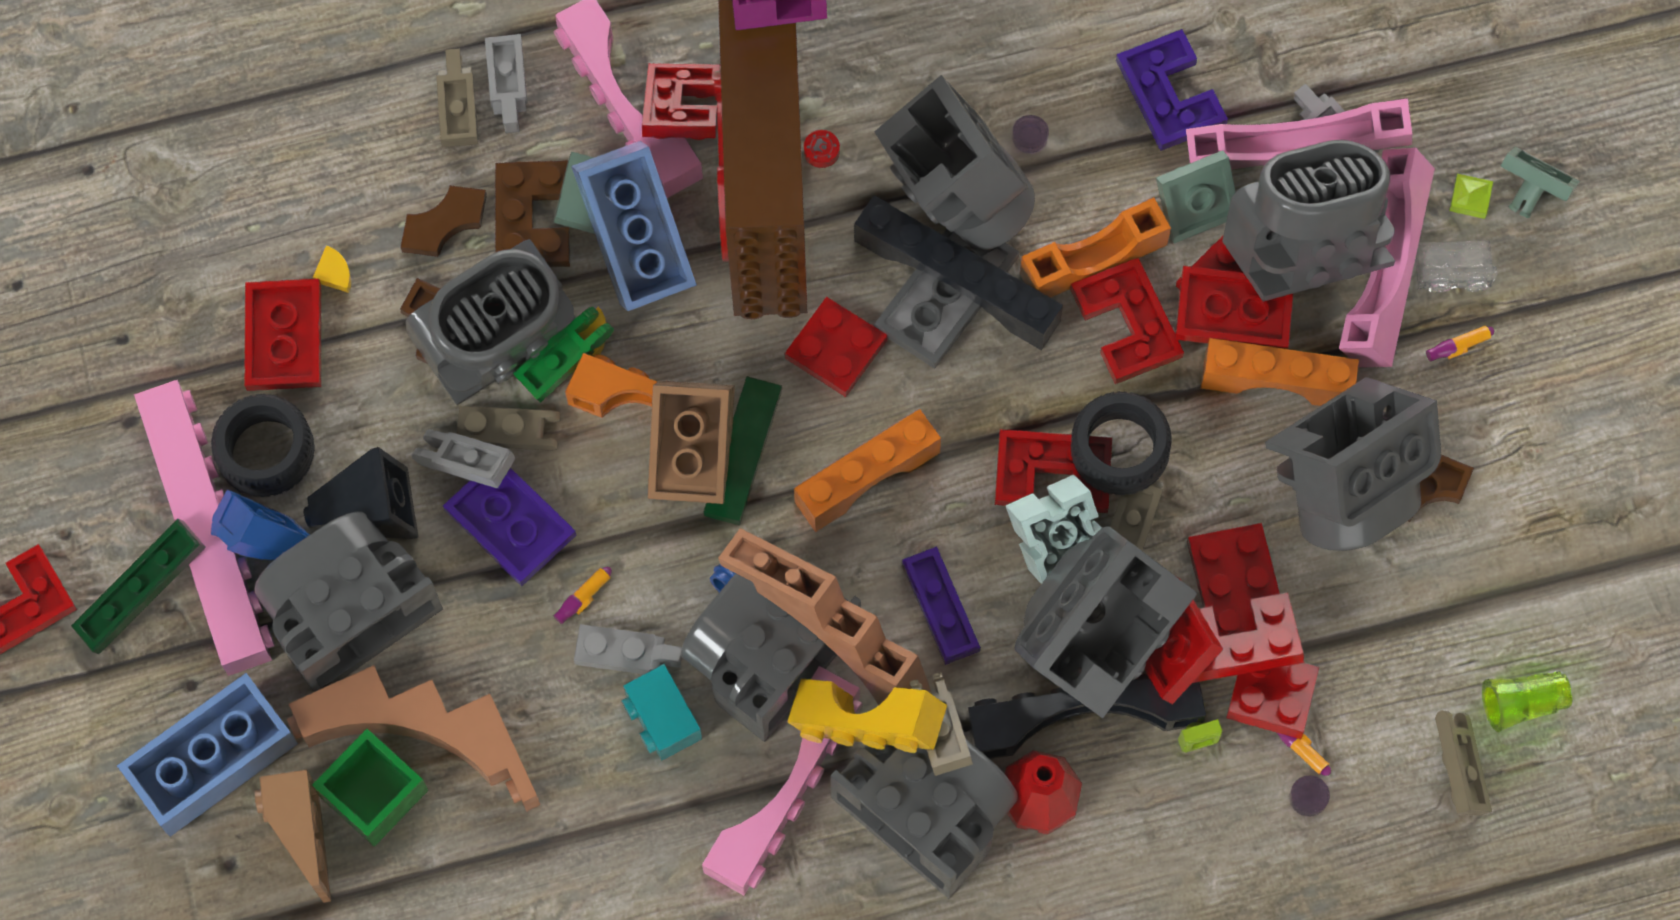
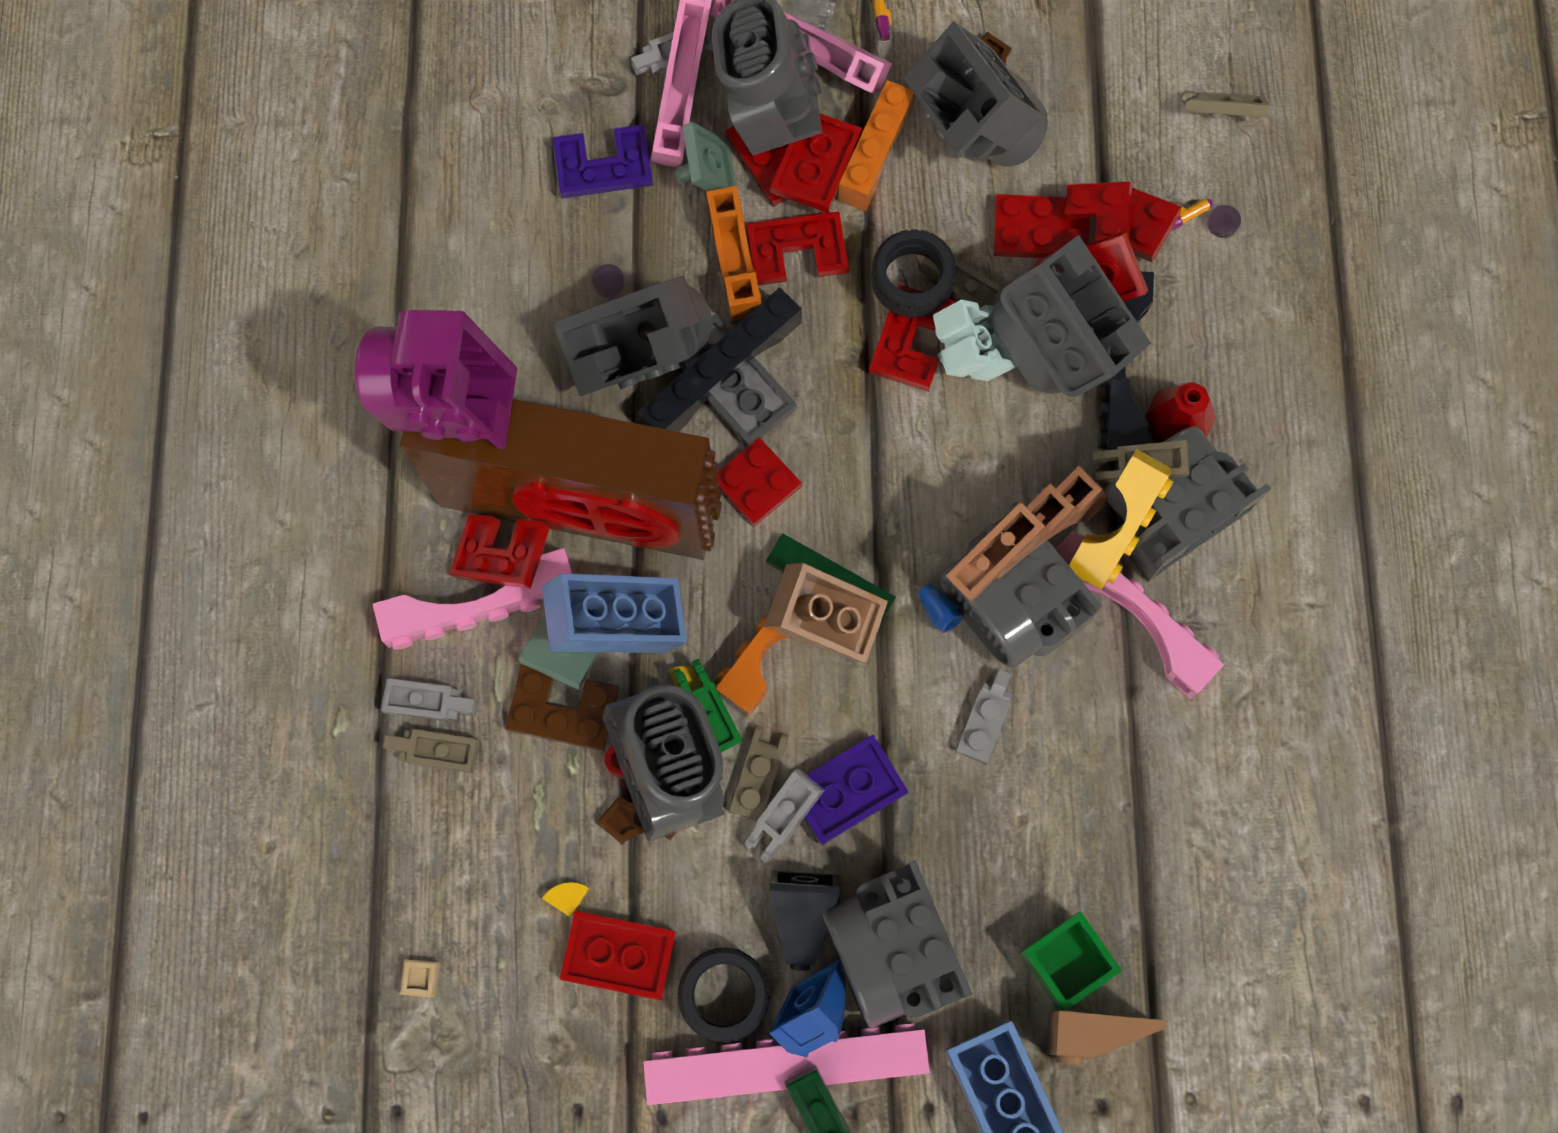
camera: 75 degrees left, 5 degrees up
nougat arch [287,665,540,812] -> none
reddish brown tile [401,185,487,257] -> none
piece [553,567,612,624] -> none
teal brick [621,664,702,761] -> none
orange arch [794,409,941,532] -> none
dark purple tile [902,546,981,665] -> none
lime tile [1178,719,1223,753] -> none
clear neon green plant [1482,671,1573,732] -> none
none -> tan tile [399,959,441,998]

